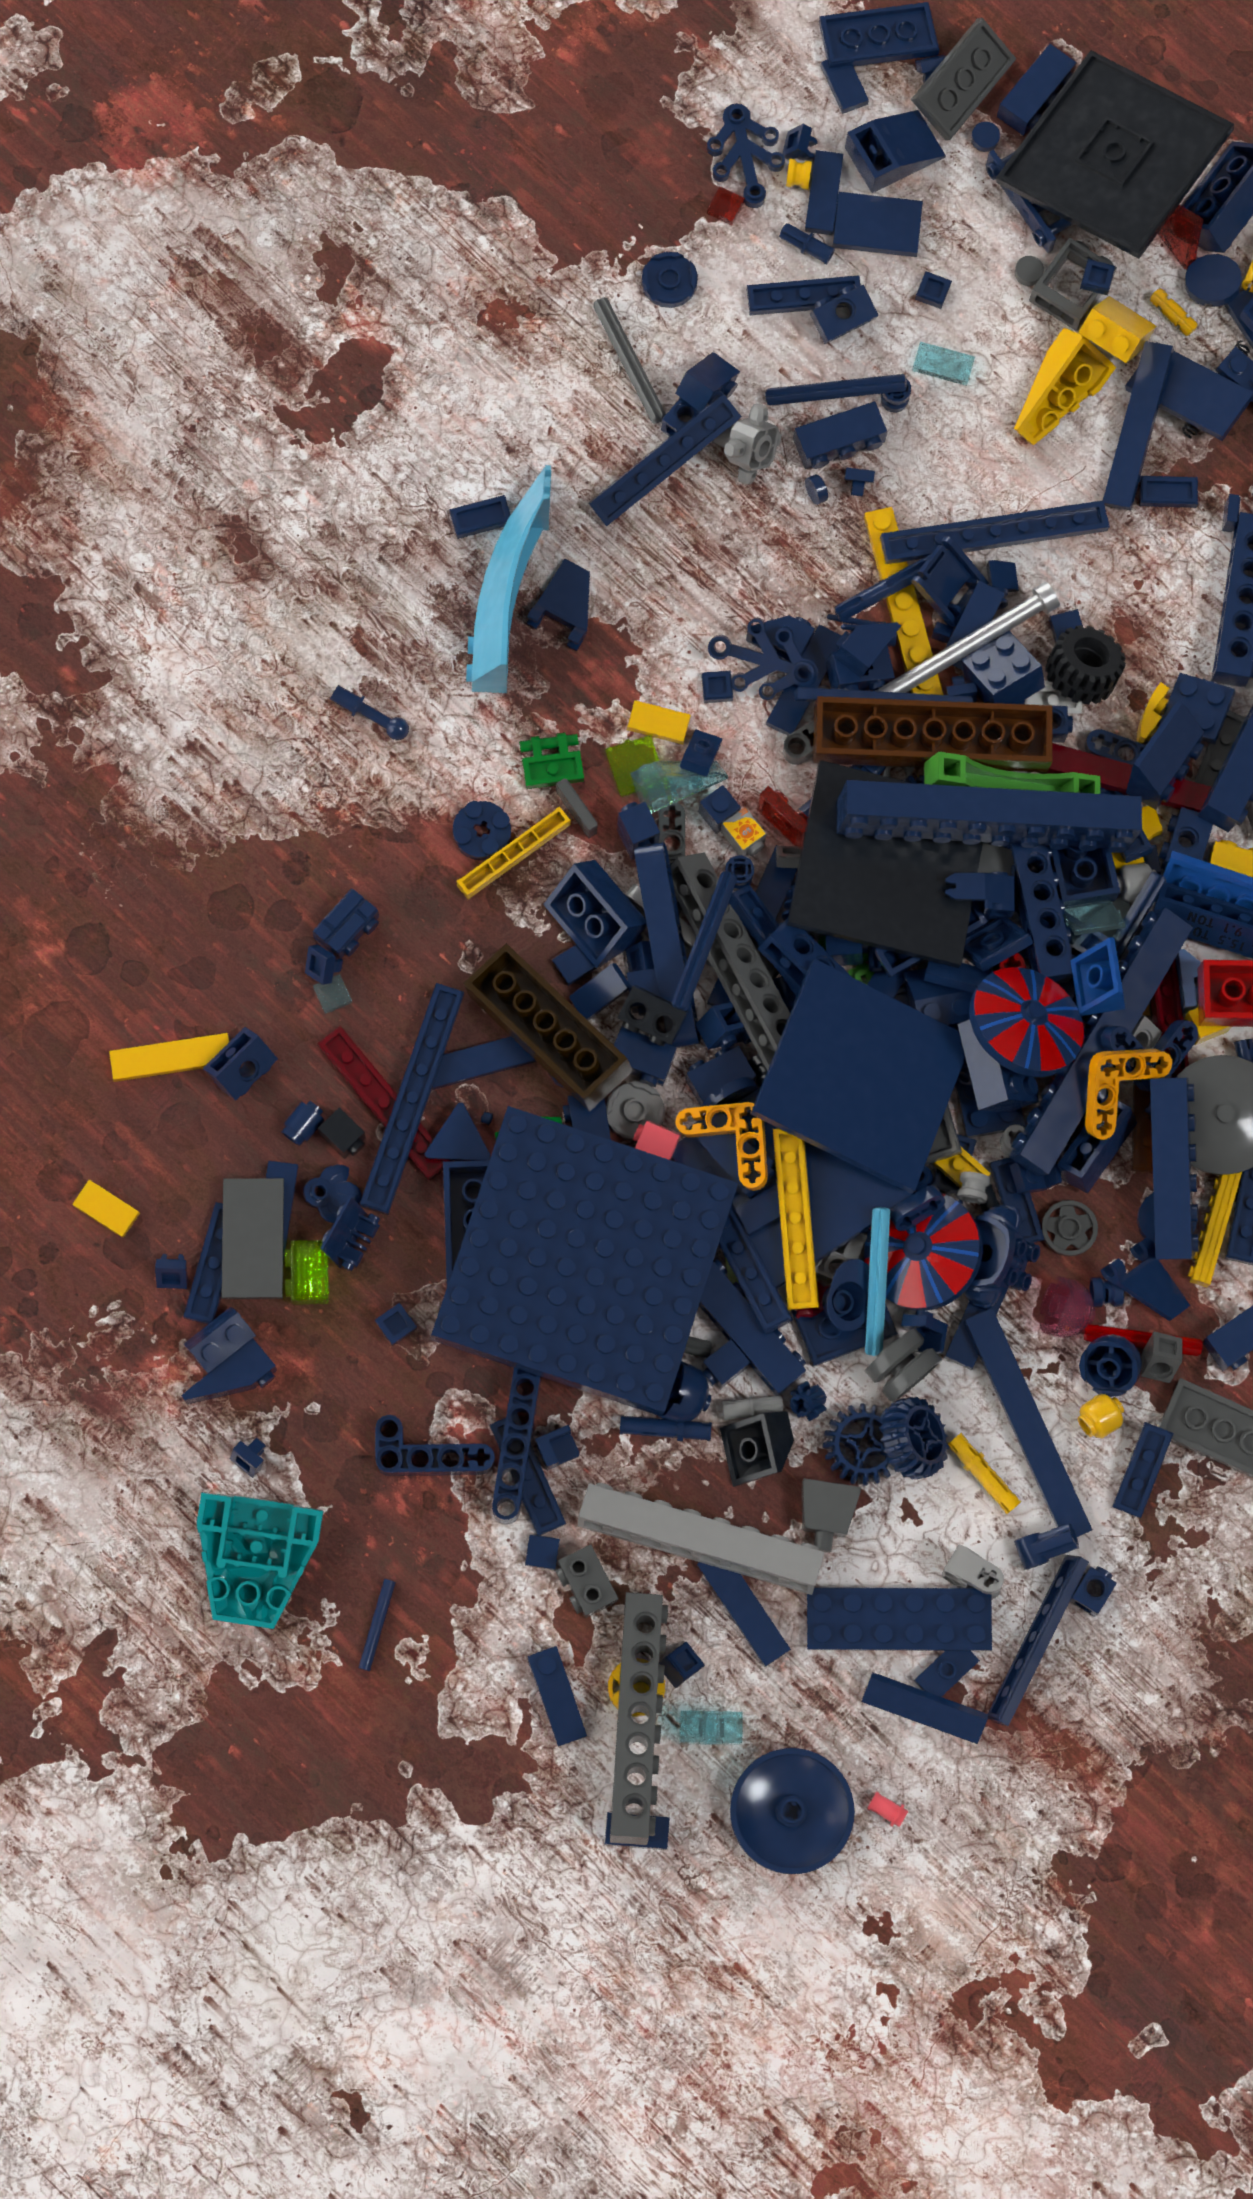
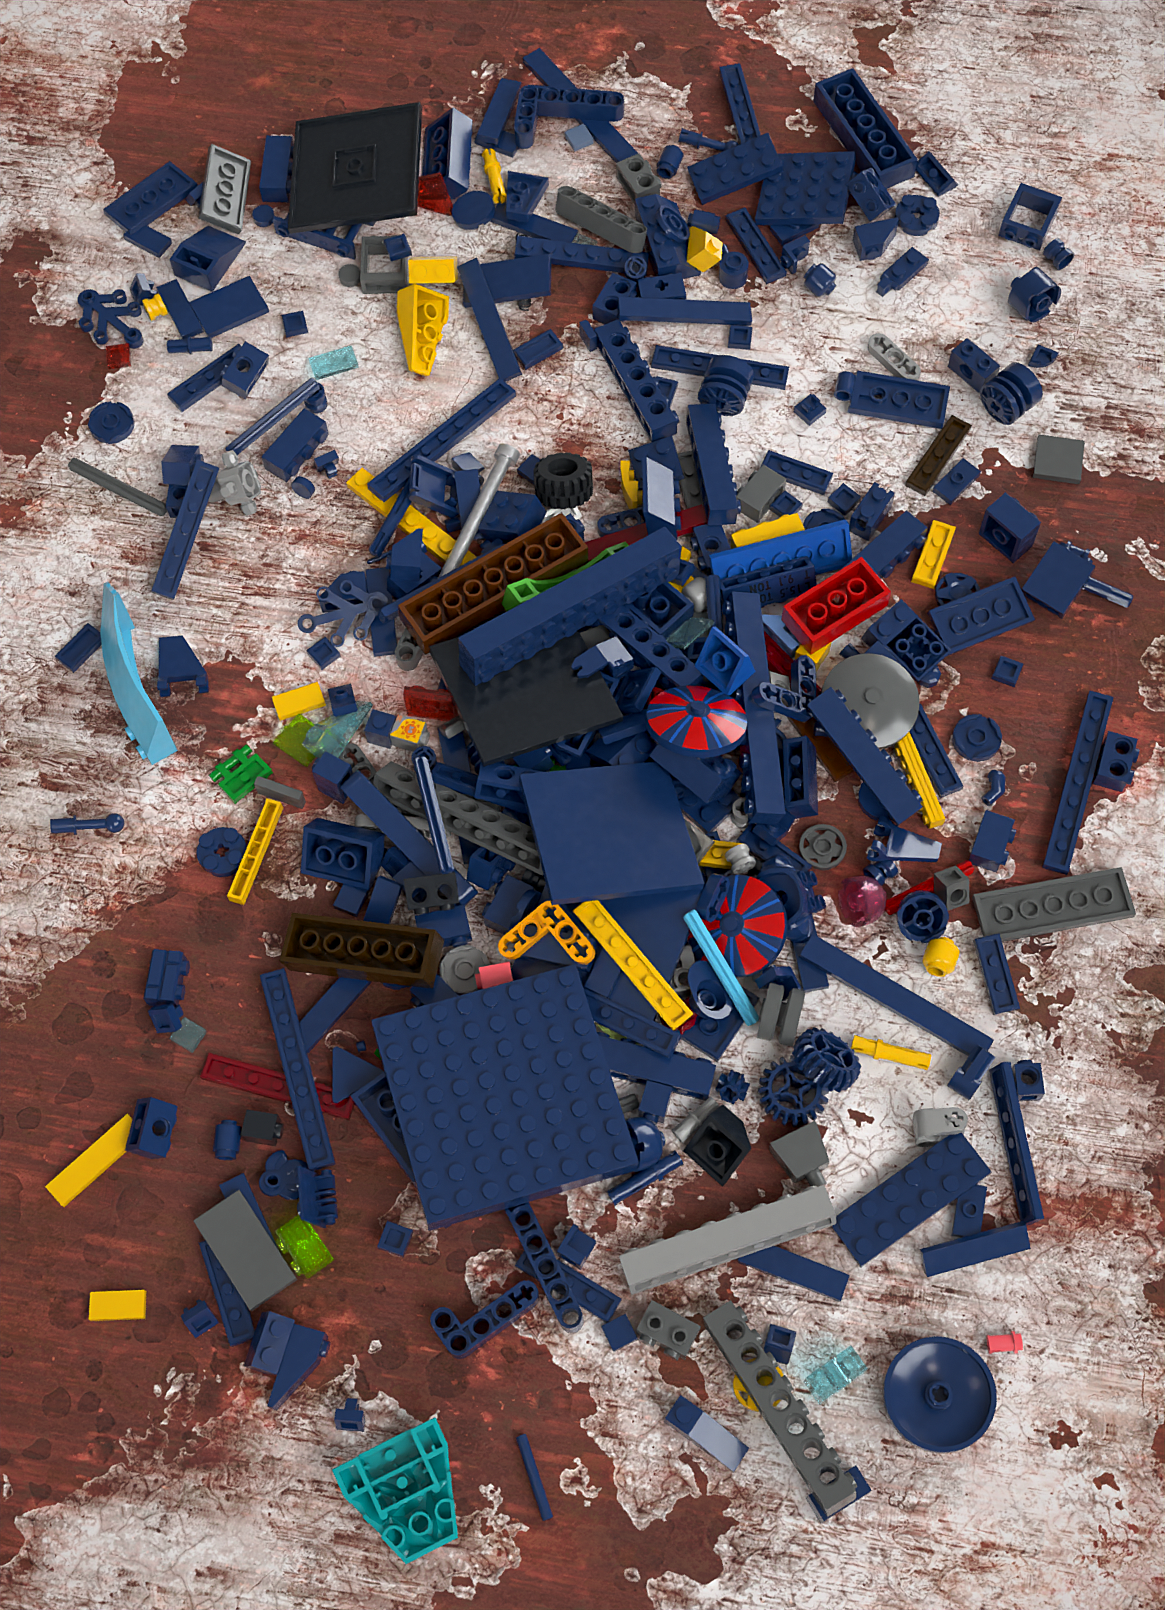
camera: 25 degrees left, 10 degrees down
light orange beam [1085,1049,1172,1140] -> none
yellow axle [1150,288,1198,336] -> none

